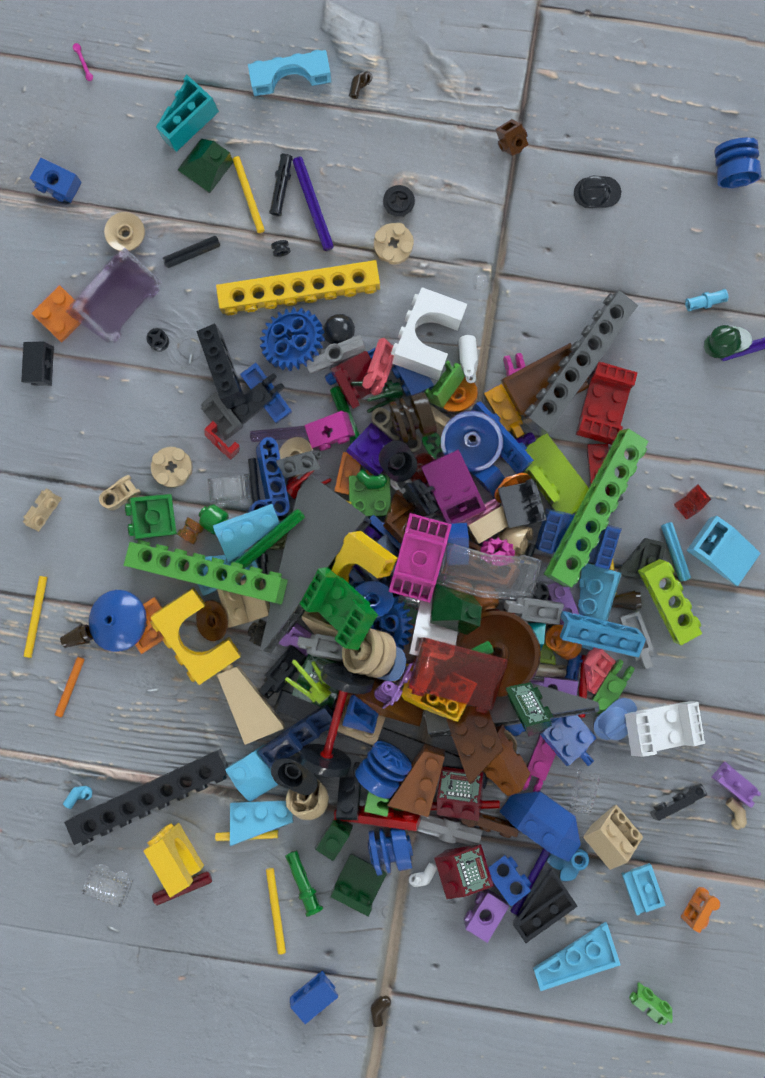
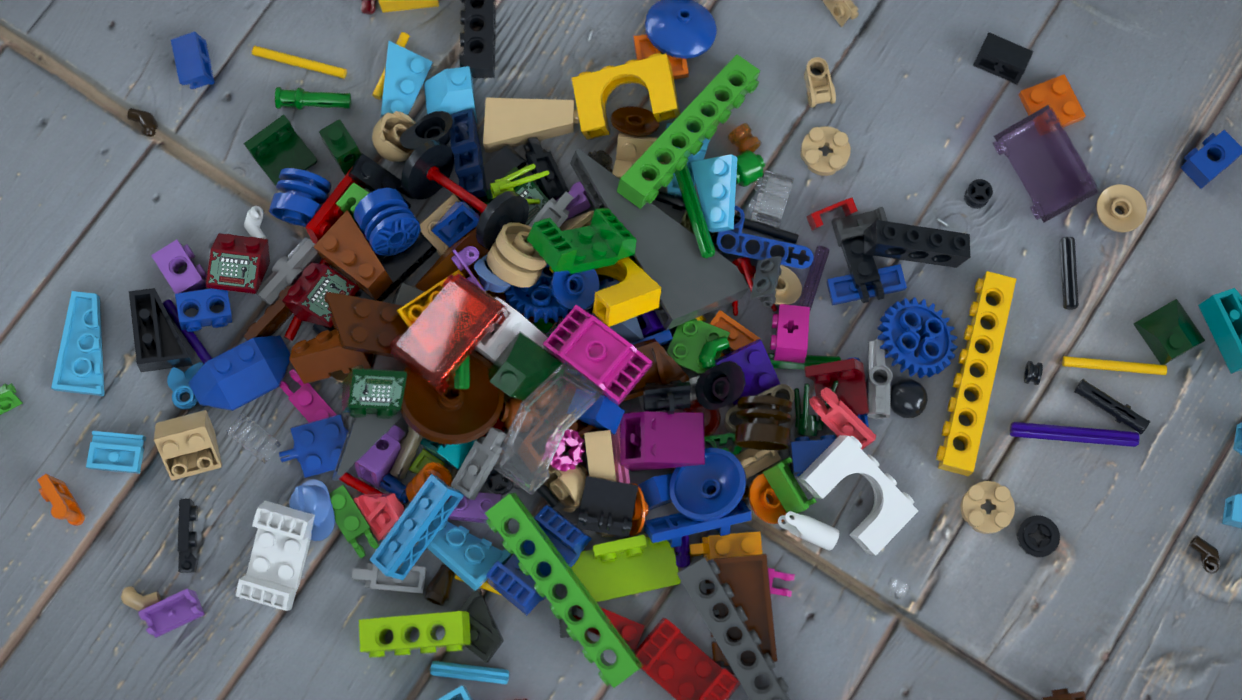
camera: 115 degrees right, 10 degrees down
green plate [125,494,177,541] -> none

